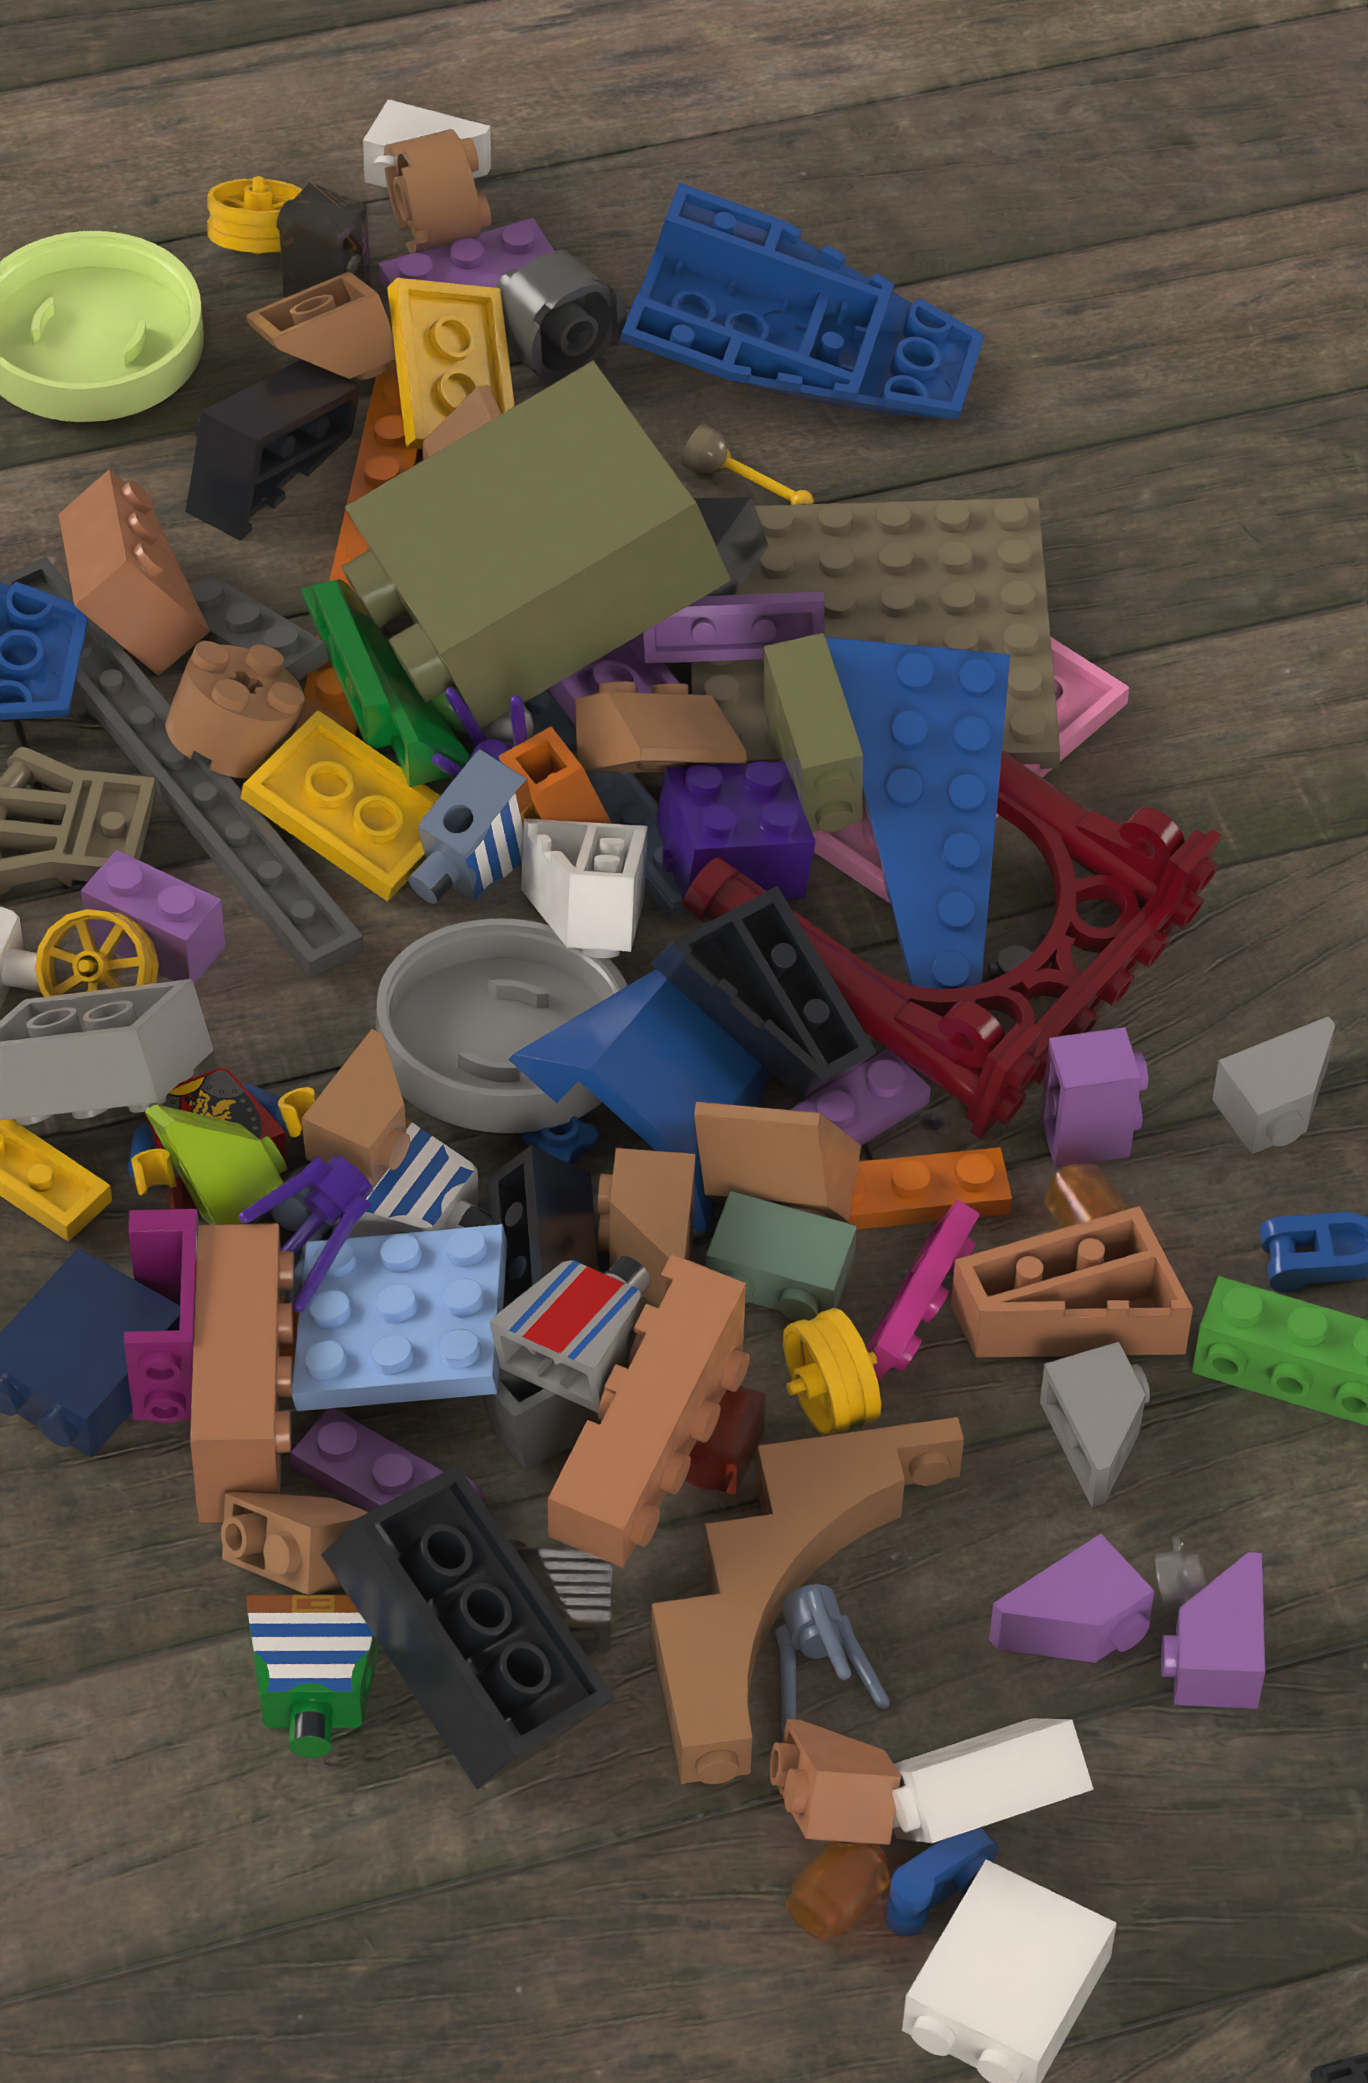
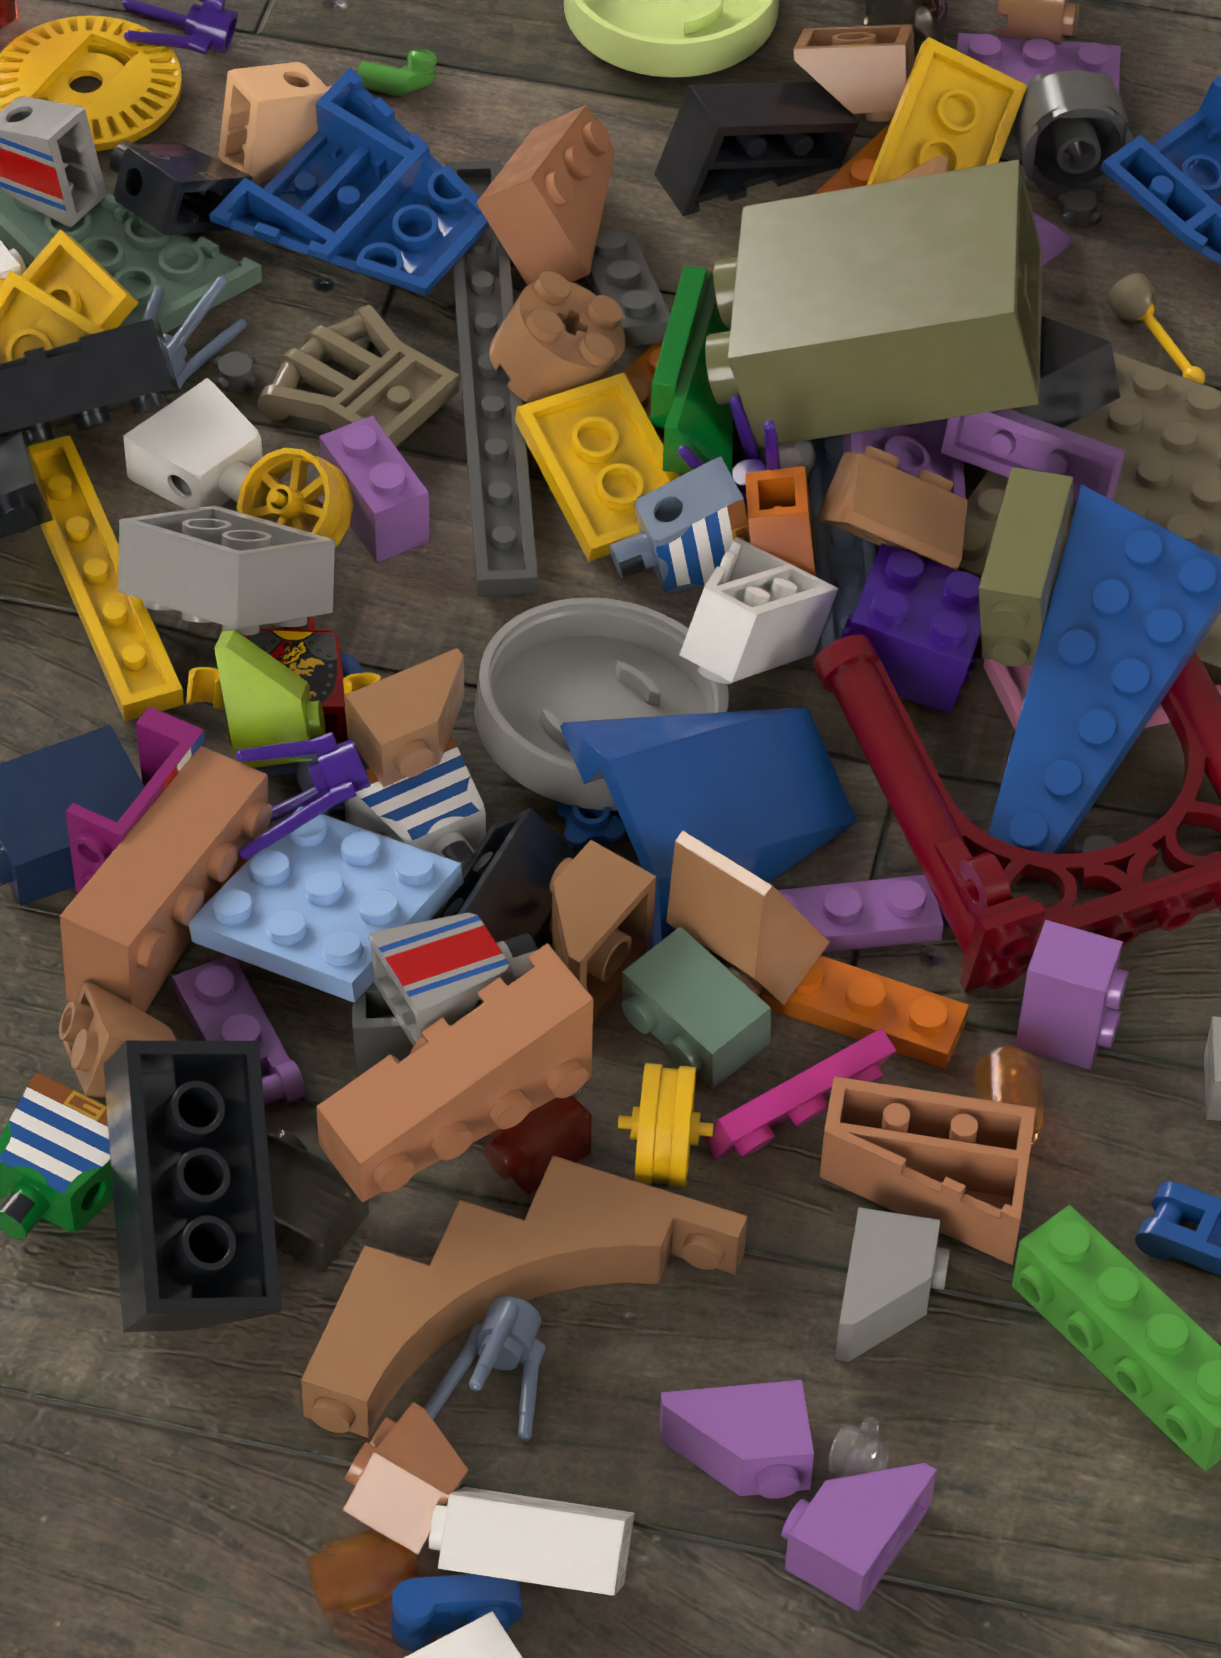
camera: 30 degrees right, 0 degrees up
black wedge [651,886,876,1100] -> none

